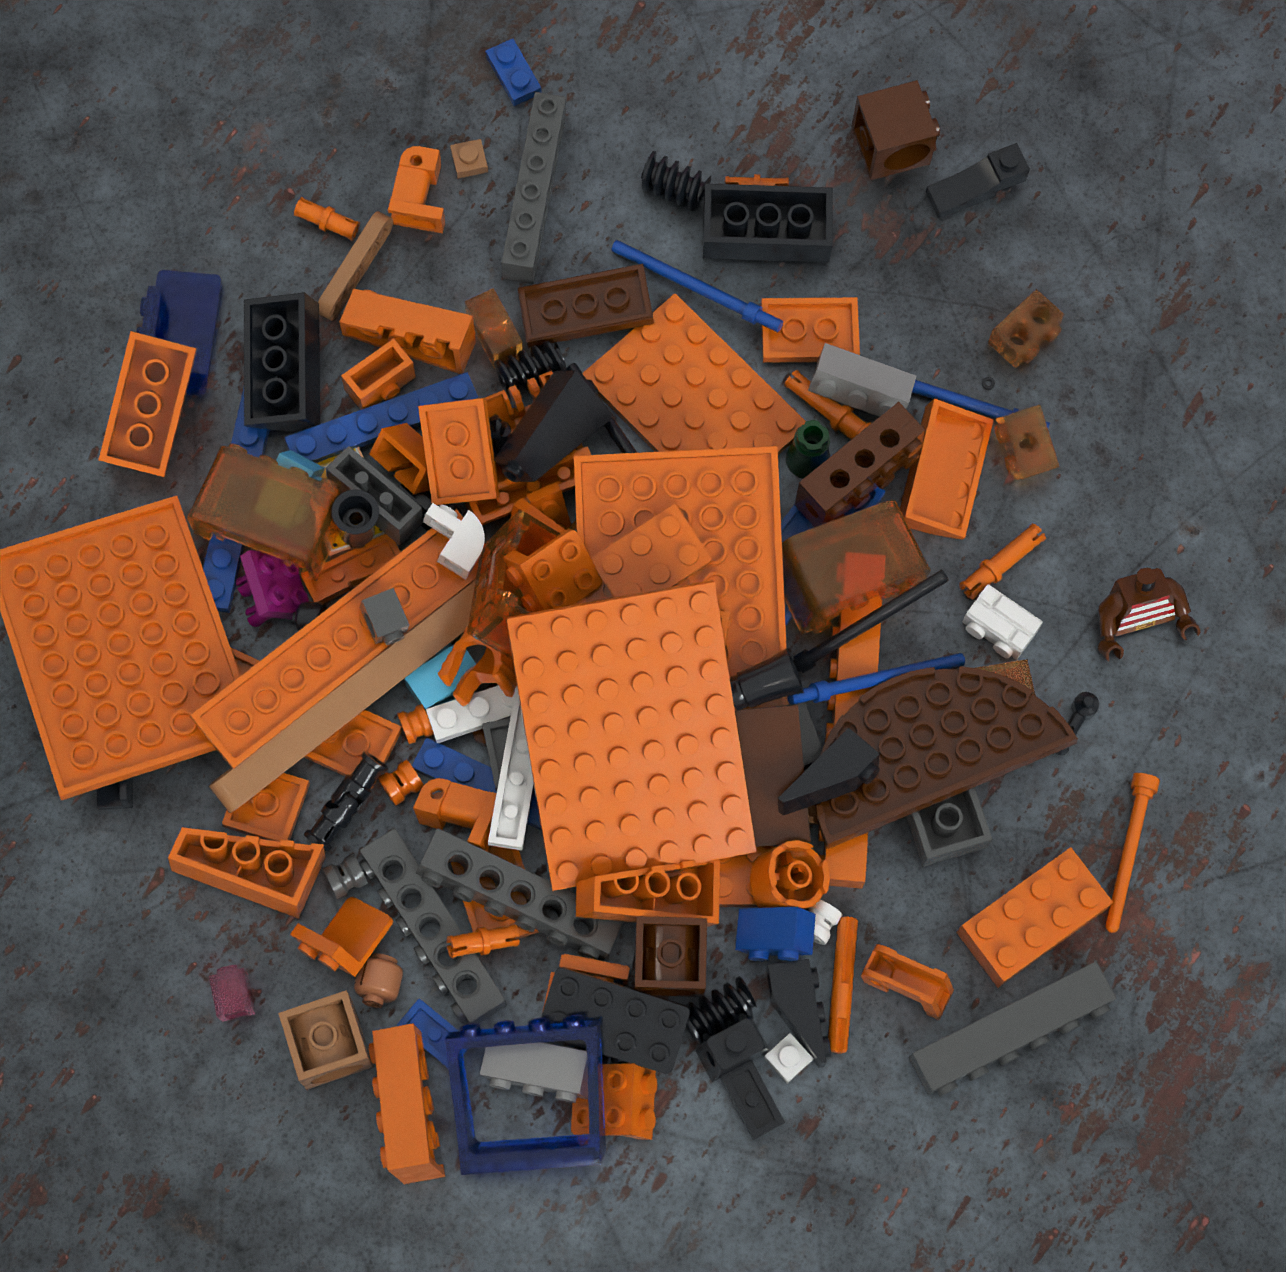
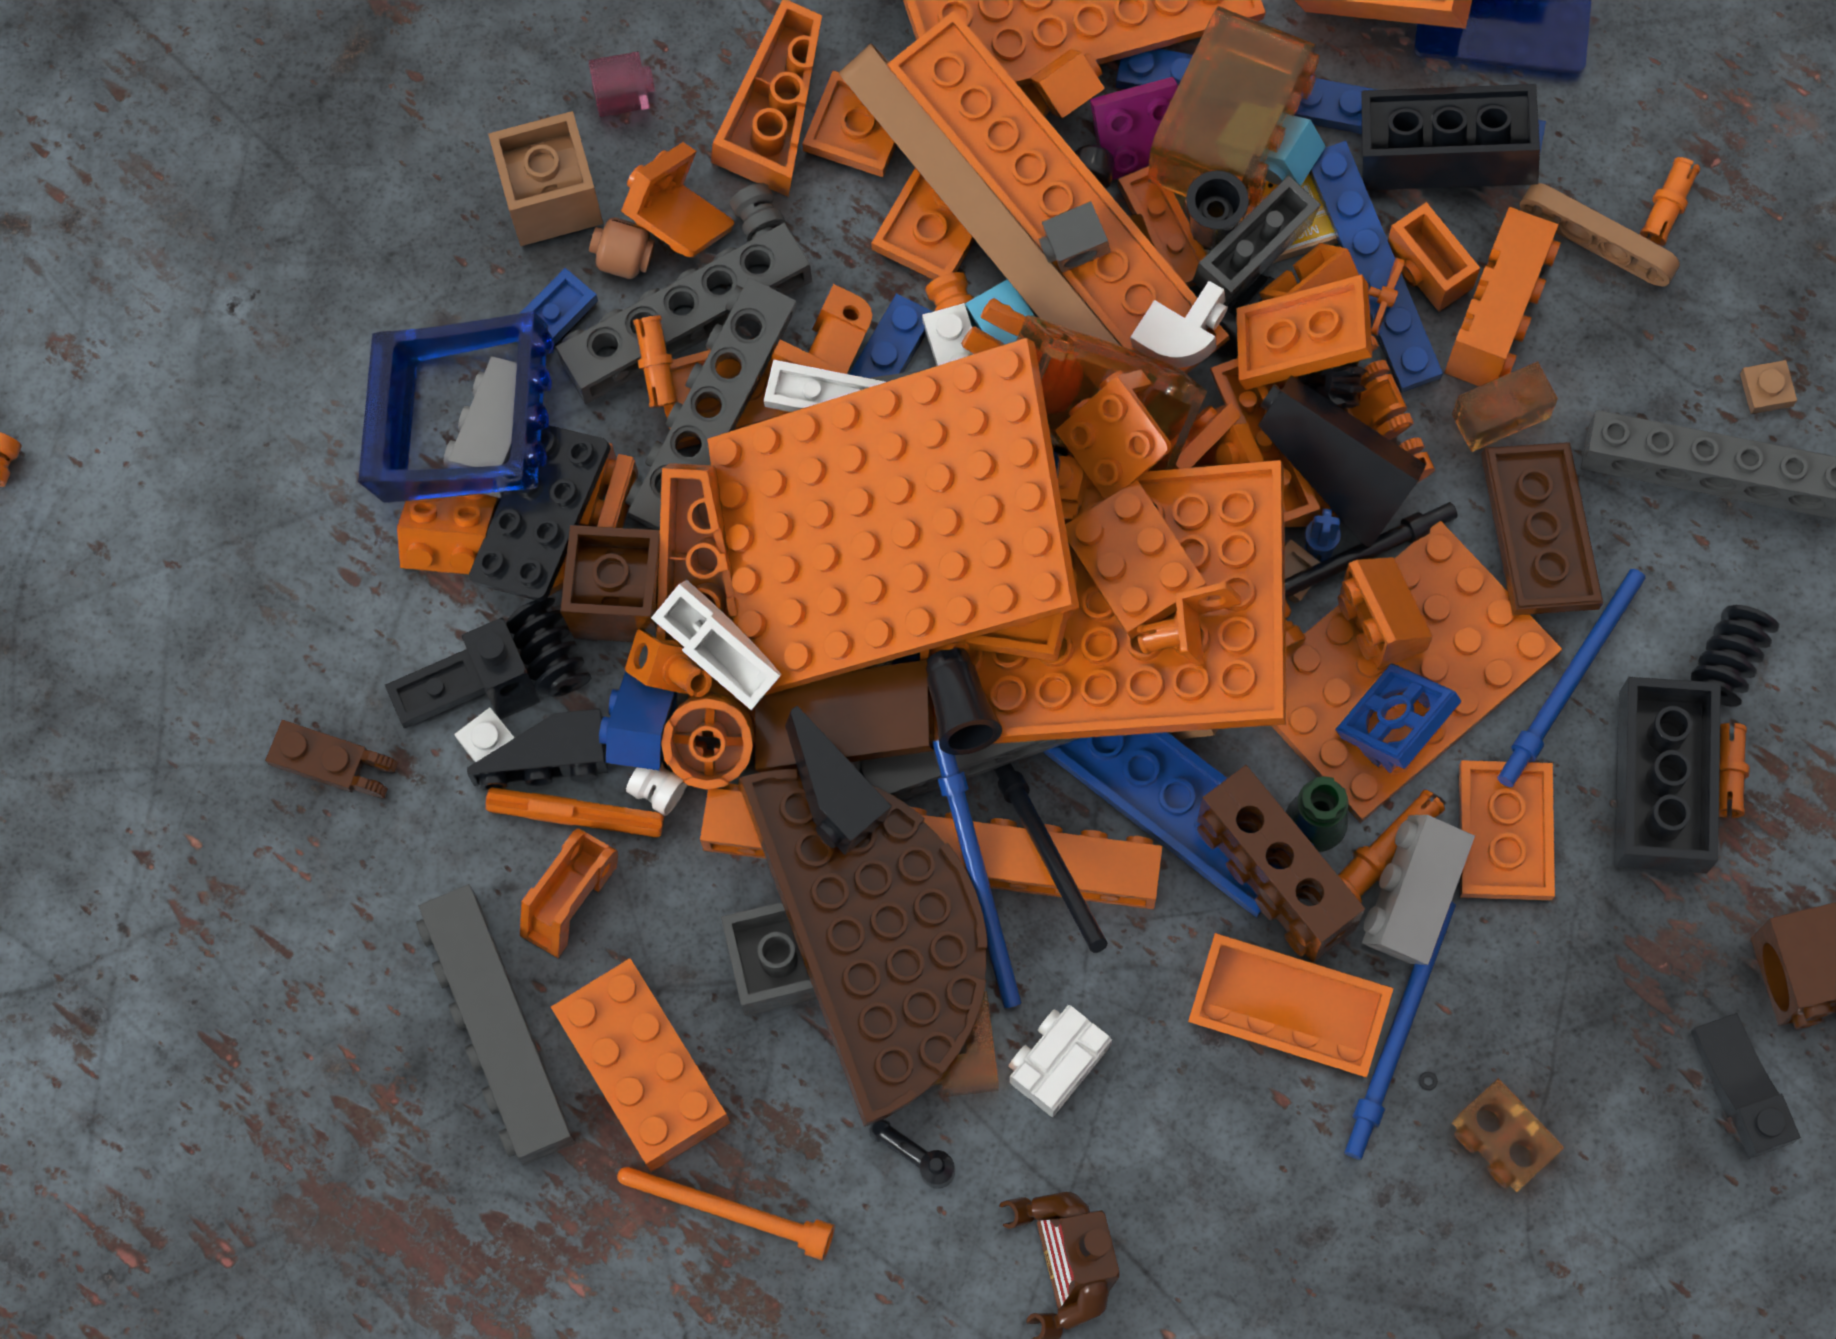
camera: 100 degrees right, 0 degrees up
black piece [304,751,389,851] -> none
orange wedge [369,1023,445,1184] -> none
orange wheel [378,759,424,806] -> none
orange piece [388,146,445,234] -> none
black piece [494,341,567,394] -> none
clear orange windscreen [782,500,931,635] -> none
orange pin [959,523,1046,600] -> none
clear orange brick [994,404,1060,480] -> none
none -> reddish brown hinge [265,720,398,798]
none -> orange bracket [625,629,712,697]
none -> white slope [651,580,782,710]
none -> orange brick [1029,49,1105,118]
none -> orange bracket [1137,582,1241,666]
none -> blue axle [1305,509,1341,562]
none -> blue piece [1335,663,1461,773]
none -> orange slope [1337,557,1433,670]
none -> orange piece [1369,257,1404,336]

